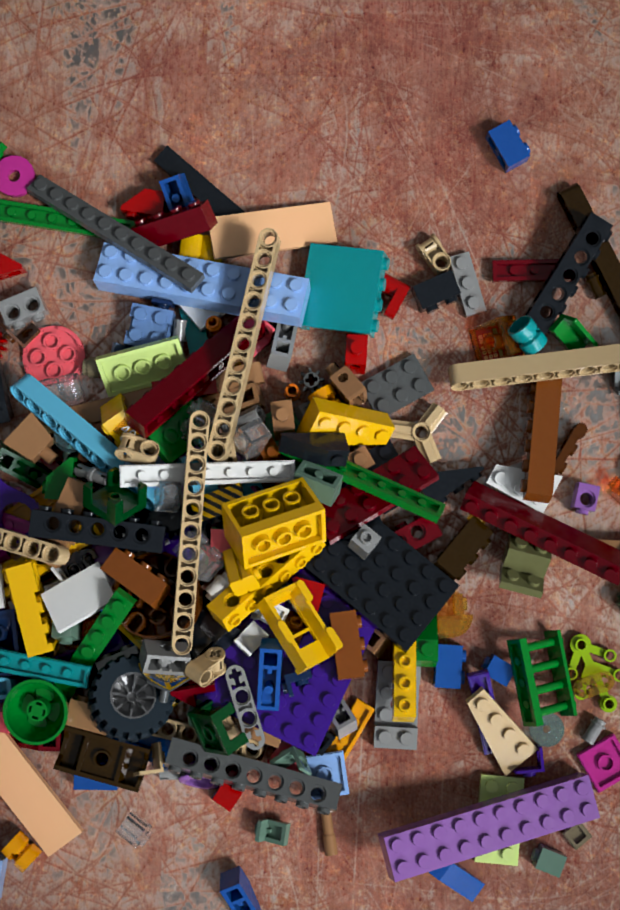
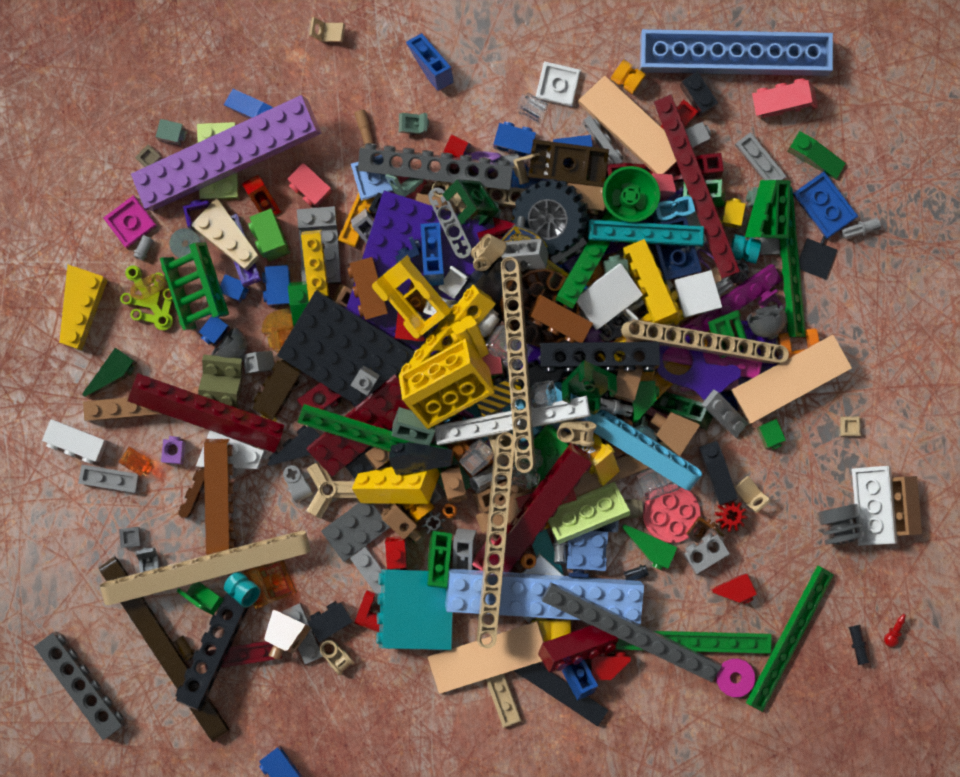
camera: 175 degrees right, 0 degrees up
none -> blue brick [199,316,230,346]
none -> dark grey cylinder [211,327,248,362]
none -> red slope [242,174,281,215]
none -> light grey brick [243,351,274,374]
none -> bright green brick [248,209,291,262]
none -> torso [265,610,311,660]
none -> light grey piece [283,465,313,503]
none -> coral brick [288,163,332,208]
none -> light grey plate [350,547,382,596]
none -> green slope [427,531,452,589]
none -> tan tile [486,673,521,728]
none -> blue brick [493,122,536,156]
none -> white tile [535,61,581,107]
none -> light grey plate [583,116,623,164]
none -> green slope [621,524,677,570]
none -> black pin [623,564,649,580]

